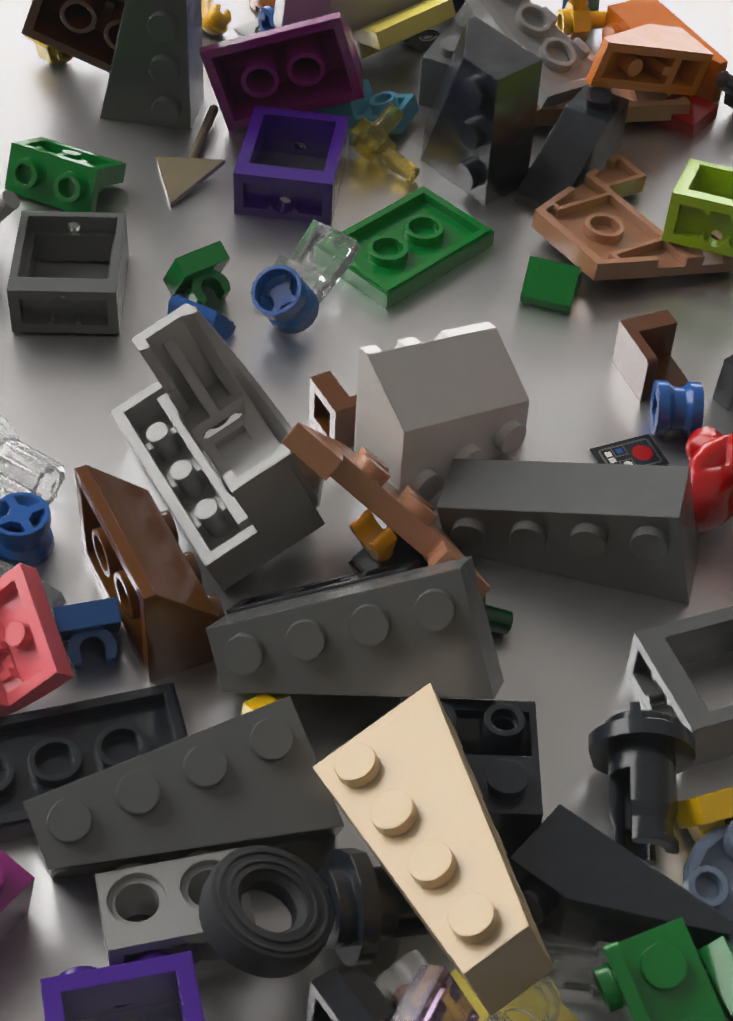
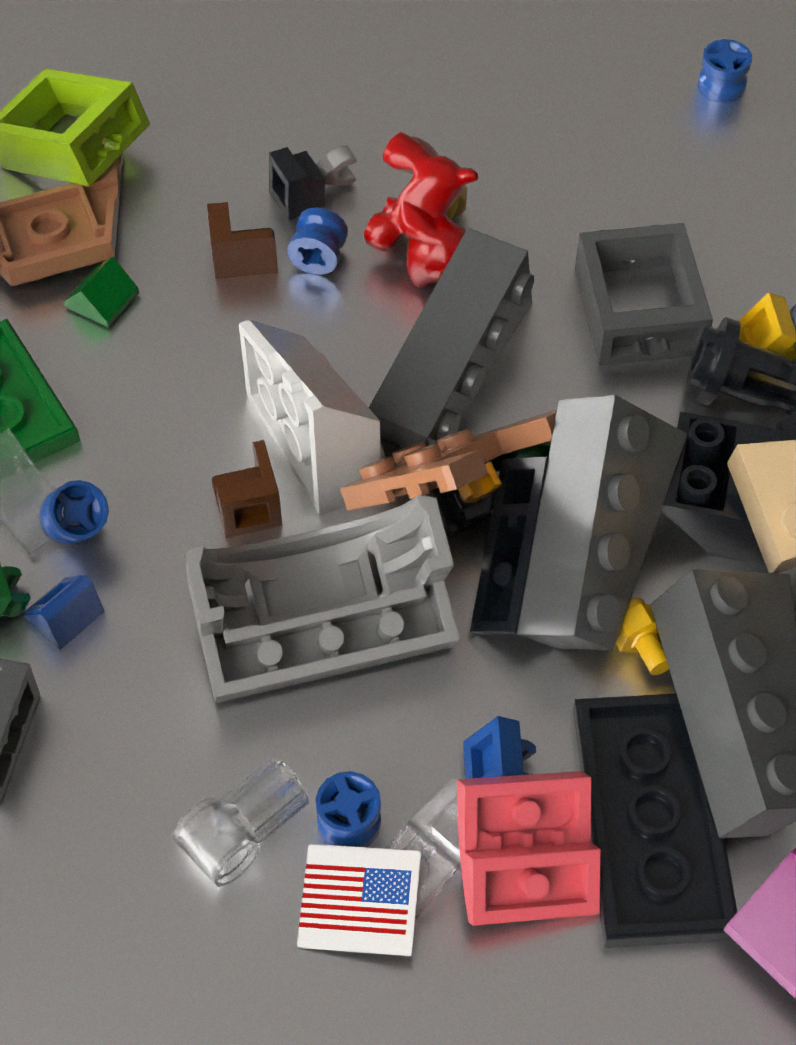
camera: 75 degrees left, 10 degrees up
reddish brown slope [74,465,225,682] -> none
sticker [589,434,669,466] -> none

